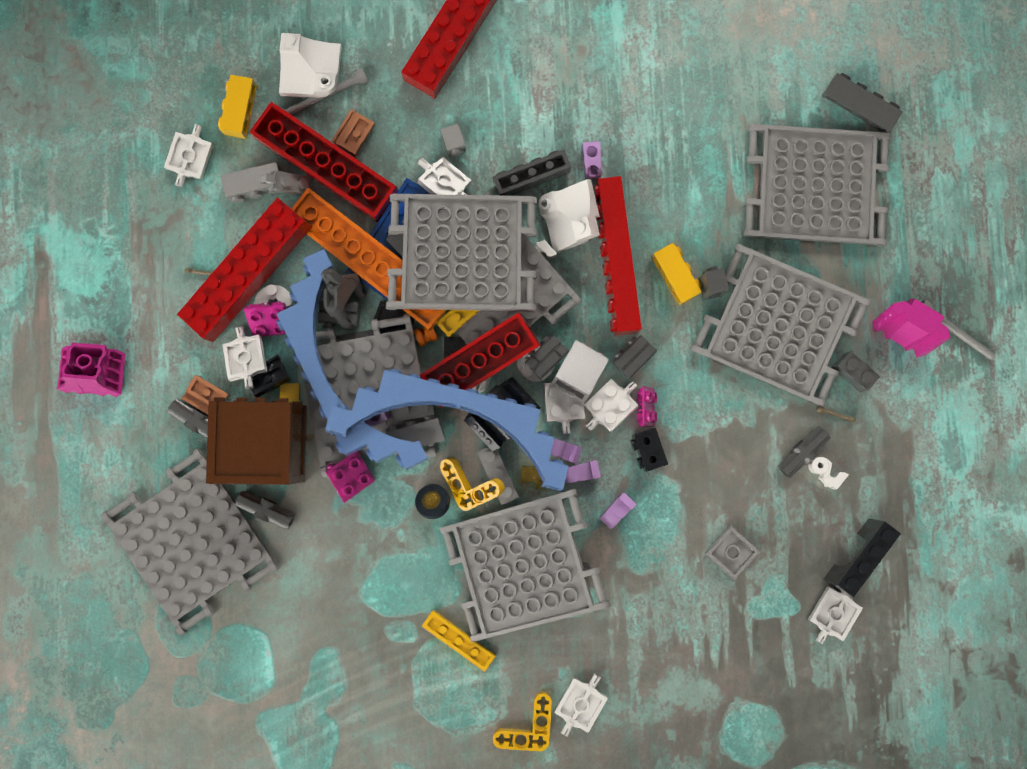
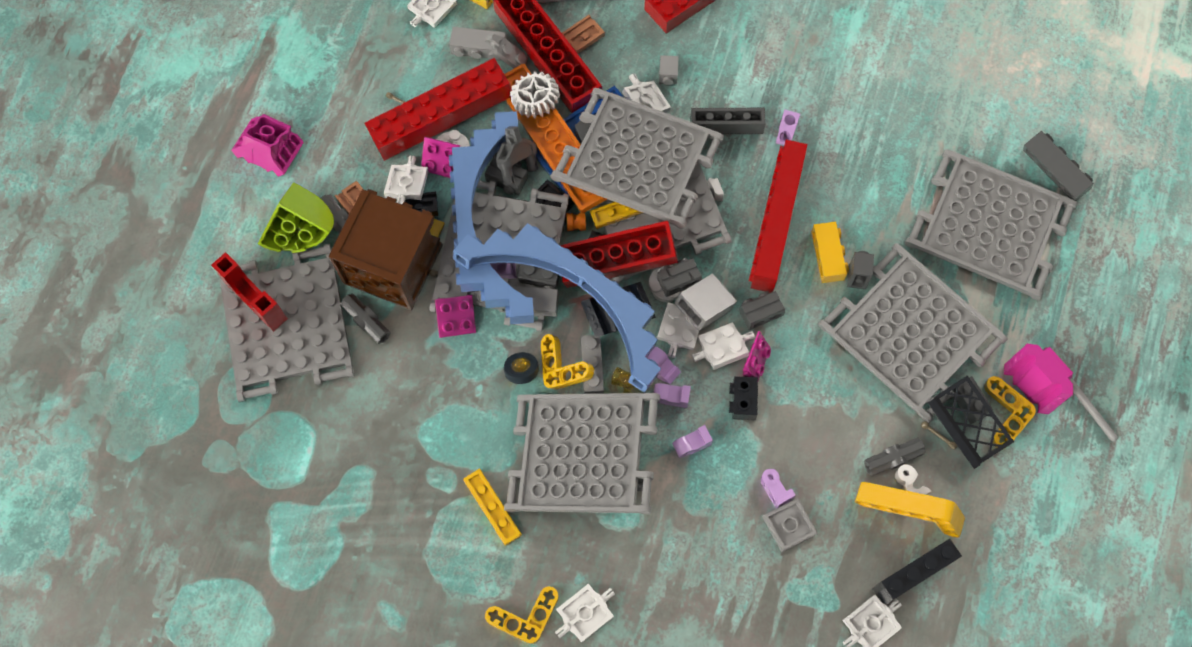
camera: 25 degrees right, 15 degrees down
white slope [538,179,600,253] -> none
none -> red arch [211,252,288,332]
none -> lime brick [258,182,334,253]
none -> white gear [510,71,560,118]
none -> lavender leg [761,469,796,509]
none -> yellow beam [855,482,965,538]
none -> black fence [927,375,1014,469]
none -> yellow beam [984,376,1036,449]

